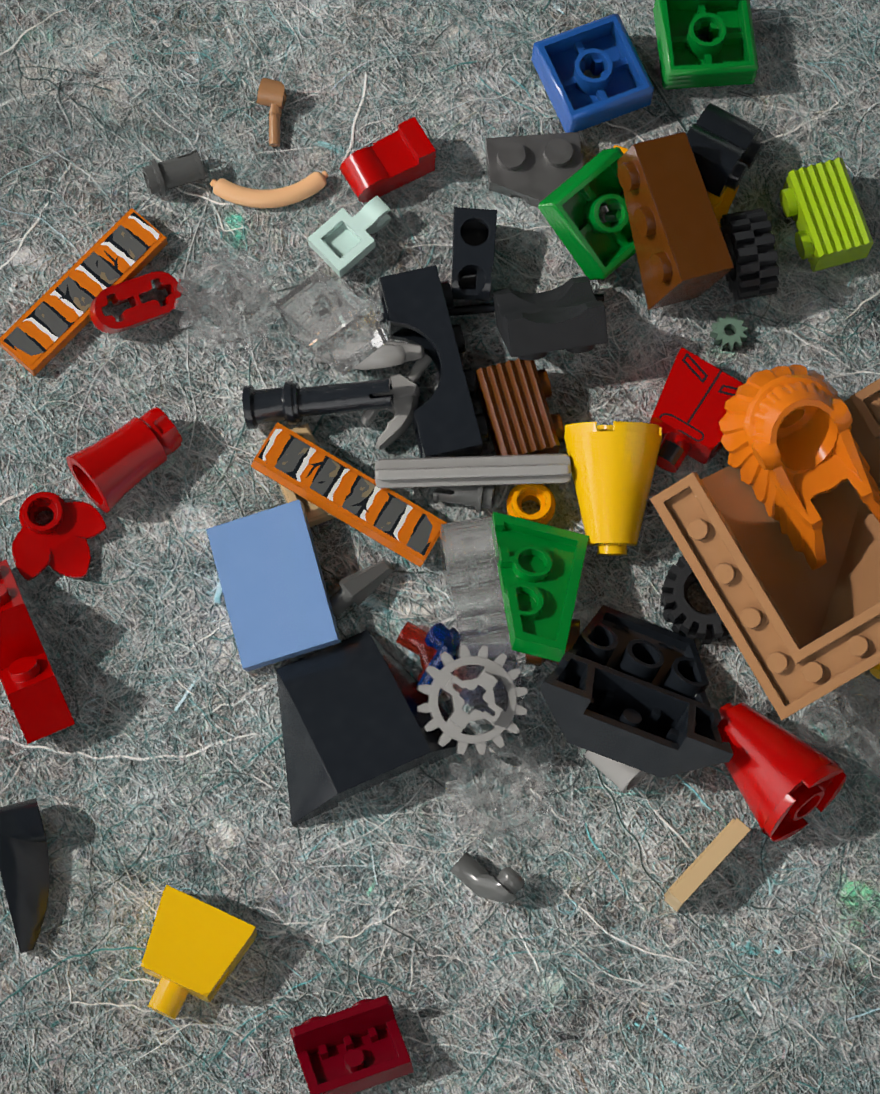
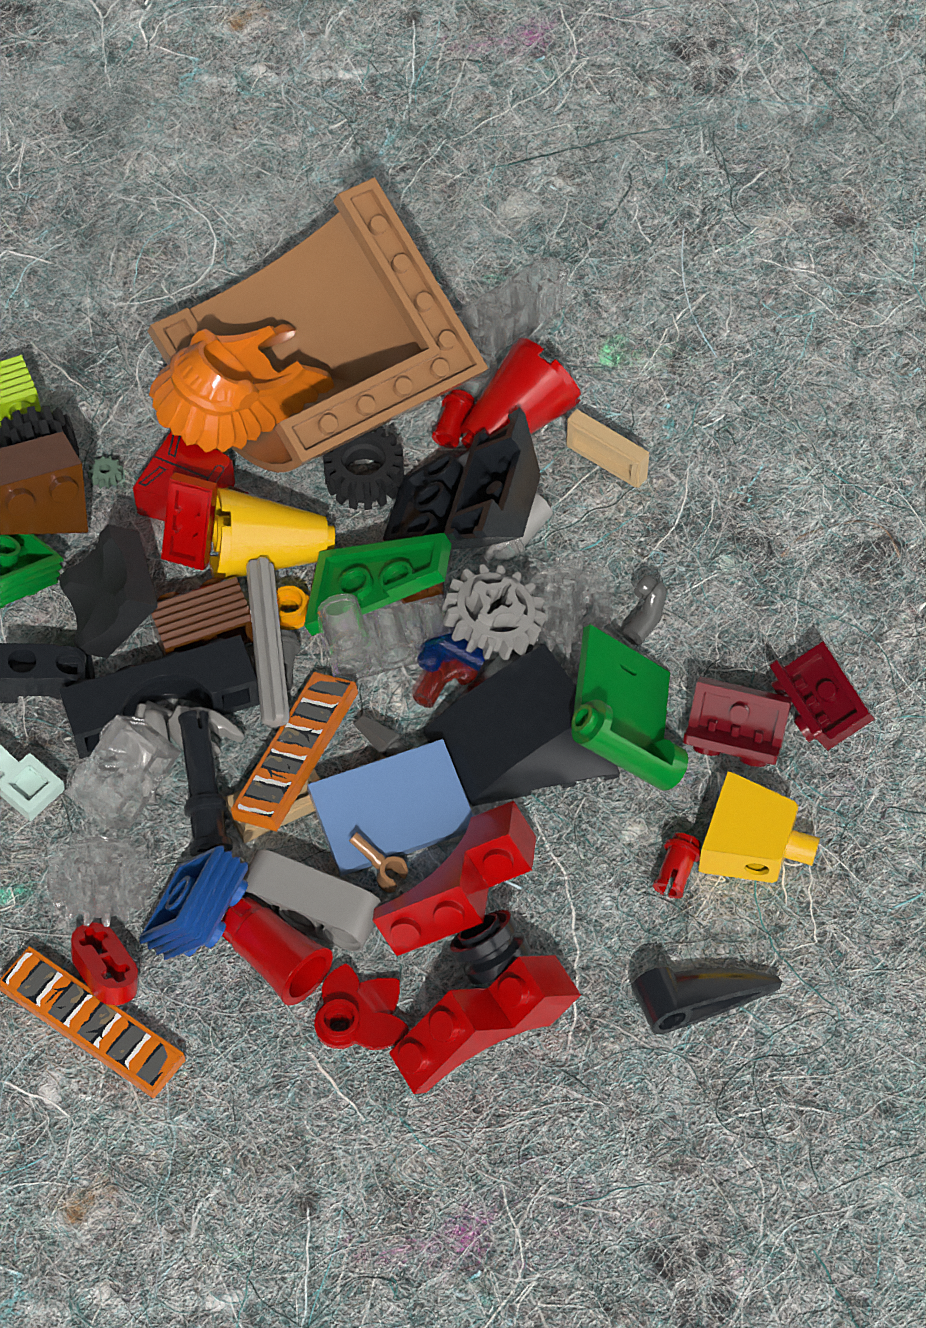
camera: 90 degrees left, 15 degrees down
none -> blue brick [139,845,248,960]
none -> red plate [161,472,218,571]
none -> light grey beam [239,850,383,952]
none -> medium nougat hand [348,832,408,893]
none -> red arch [372,800,536,956]
none -> red pin [432,389,475,448]
none -> black wheel [450,910,530,985]
none -> green door [572,624,688,791]
none -> red pin [653,833,701,899]
none -> dark red bracket [682,676,793,767]

